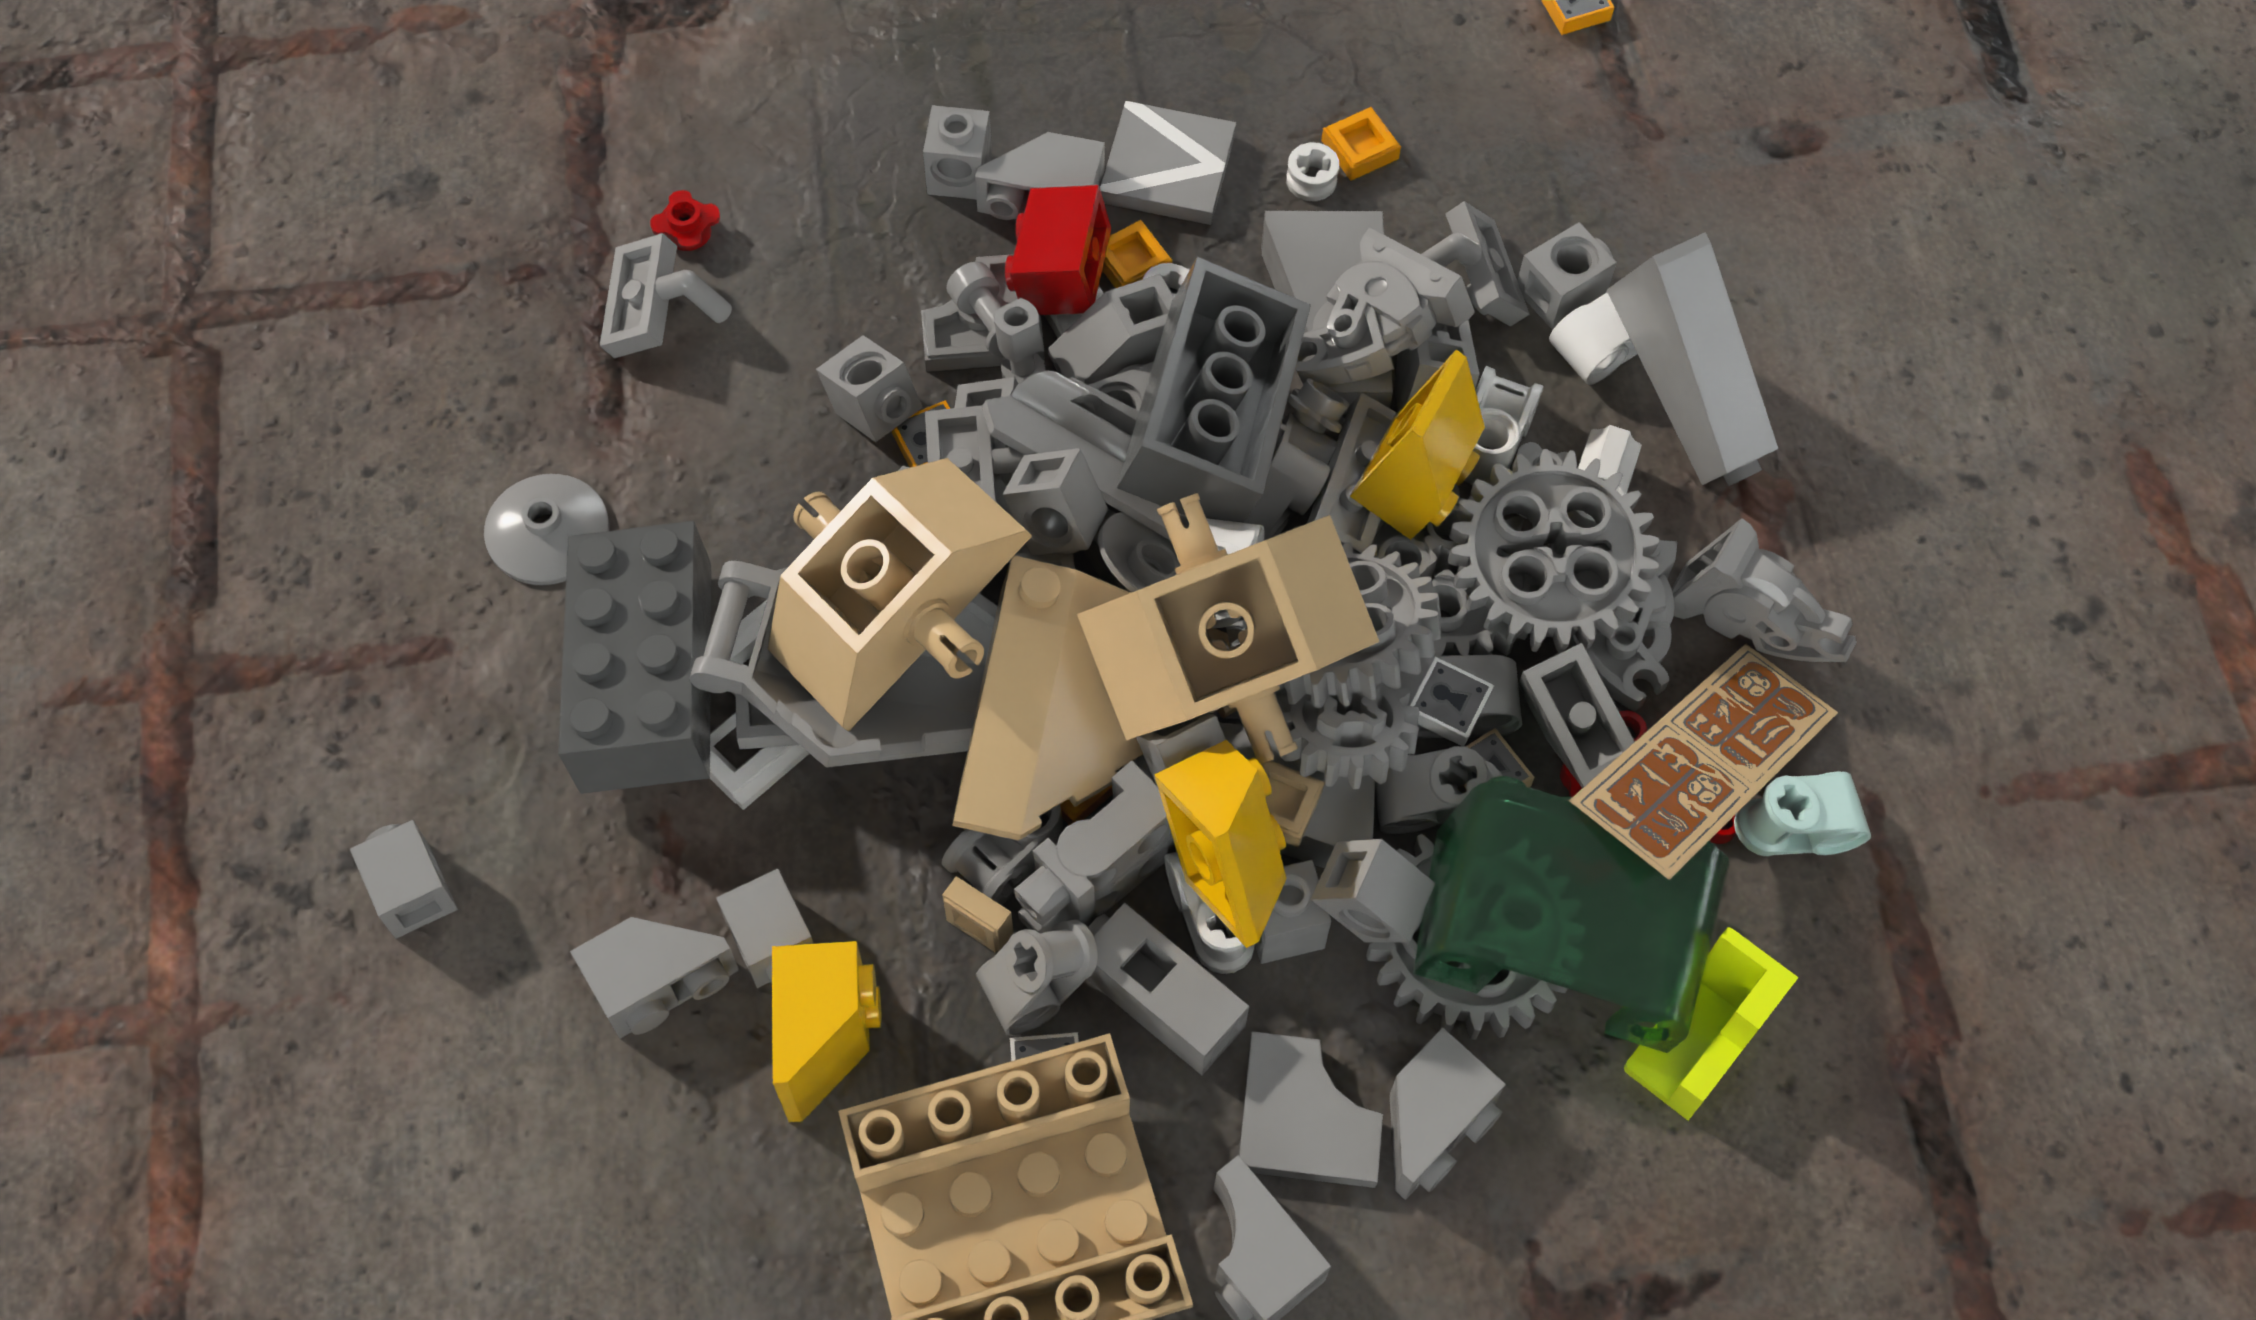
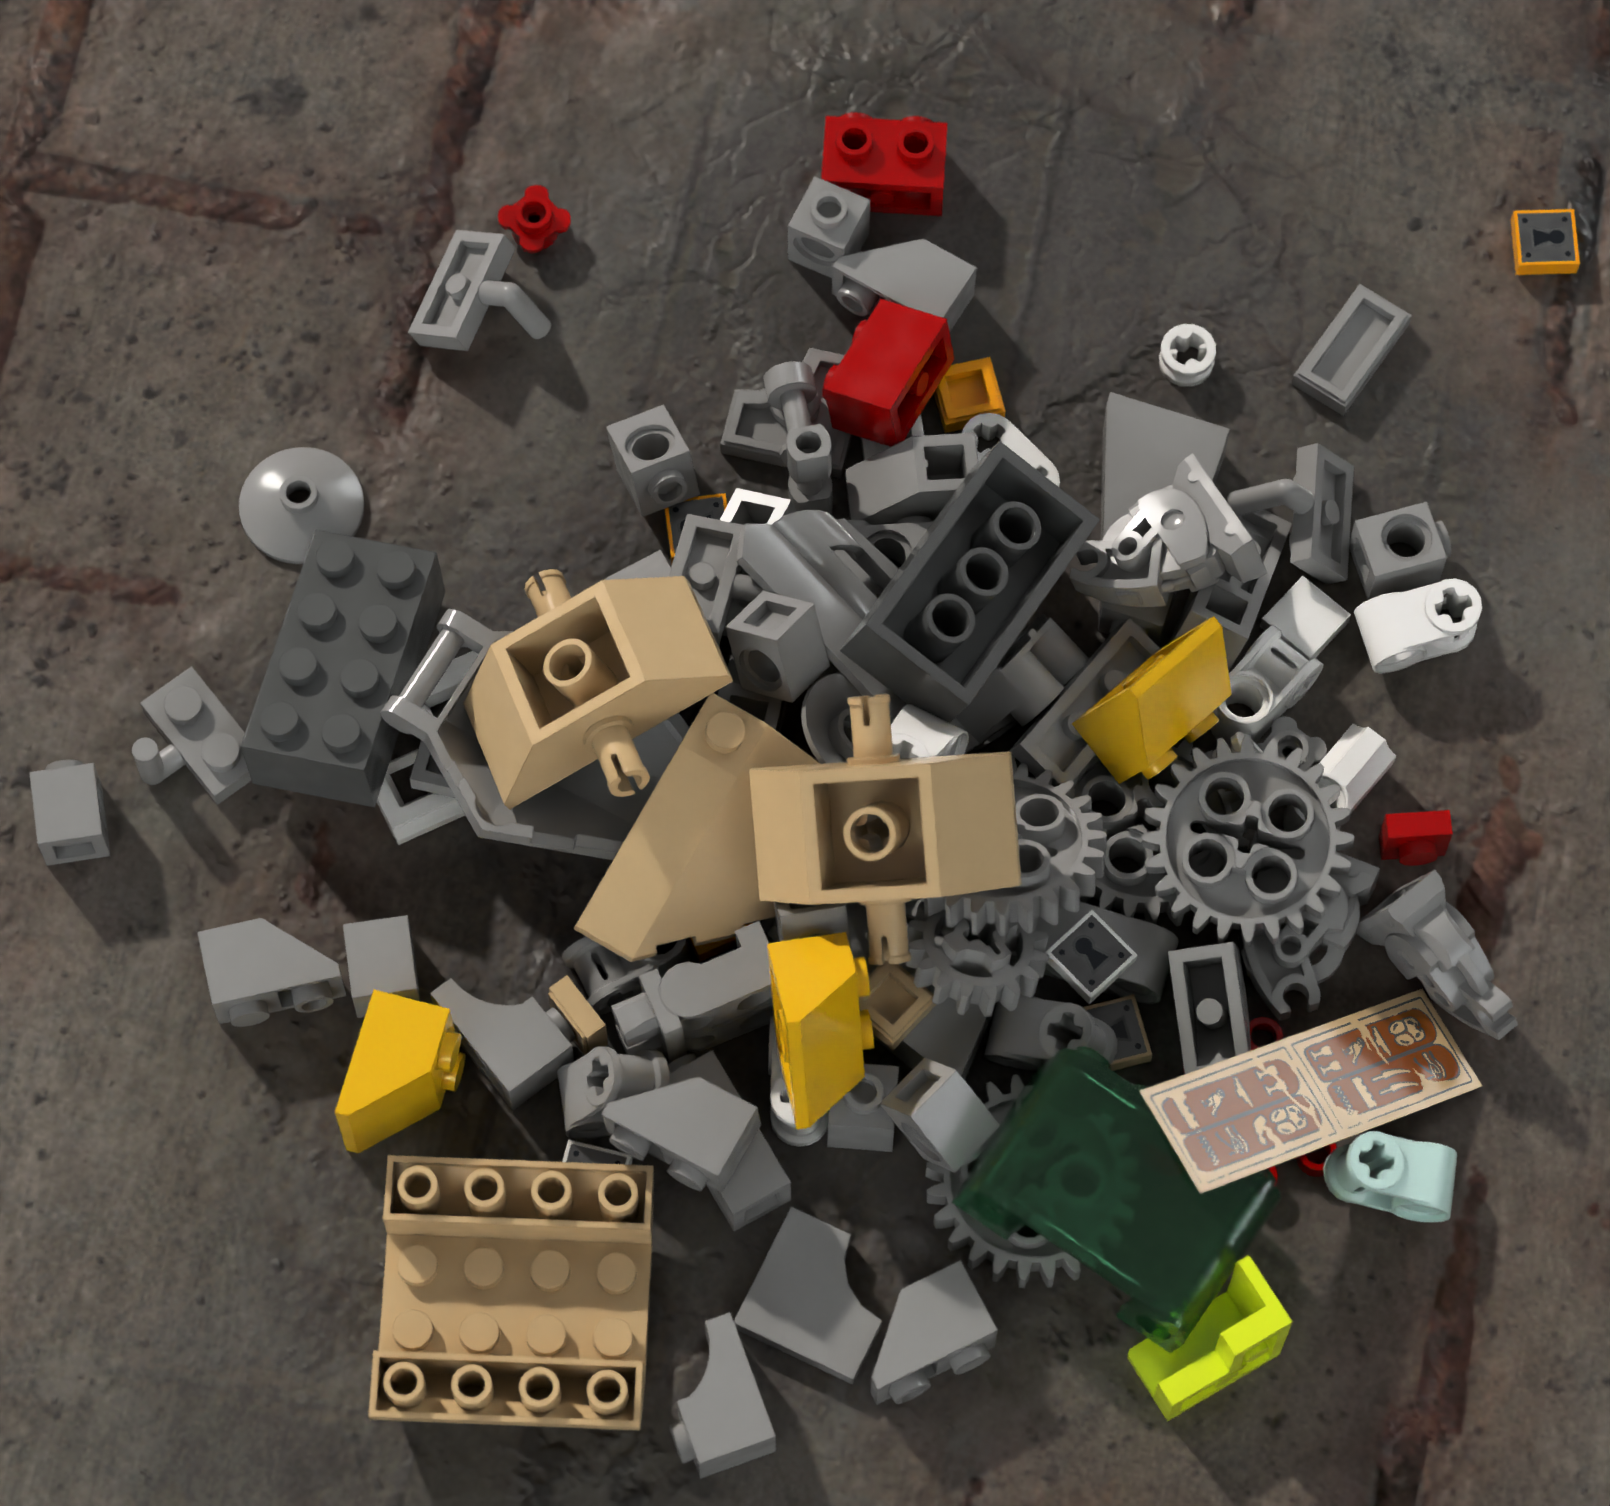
camera: 20 degrees right, 5 degrees up
light grey tile [1100,101,1236,225] -> none
light grey plate [1287,378,1349,434] -> none
light orange tile [1321,107,1401,181] -> none
light grey slope [1606,232,1778,486] -> none
none -> light grey plate [132,666,252,805]
none -> light grey arch [430,978,576,1111]
none -> light grey slope [601,1077,761,1192]
none -> red brick [821,112,948,216]
none -> white tile [1260,576,1351,661]
none -> light grey tile [1292,284,1412,416]
none -> red plate [1378,810,1453,866]

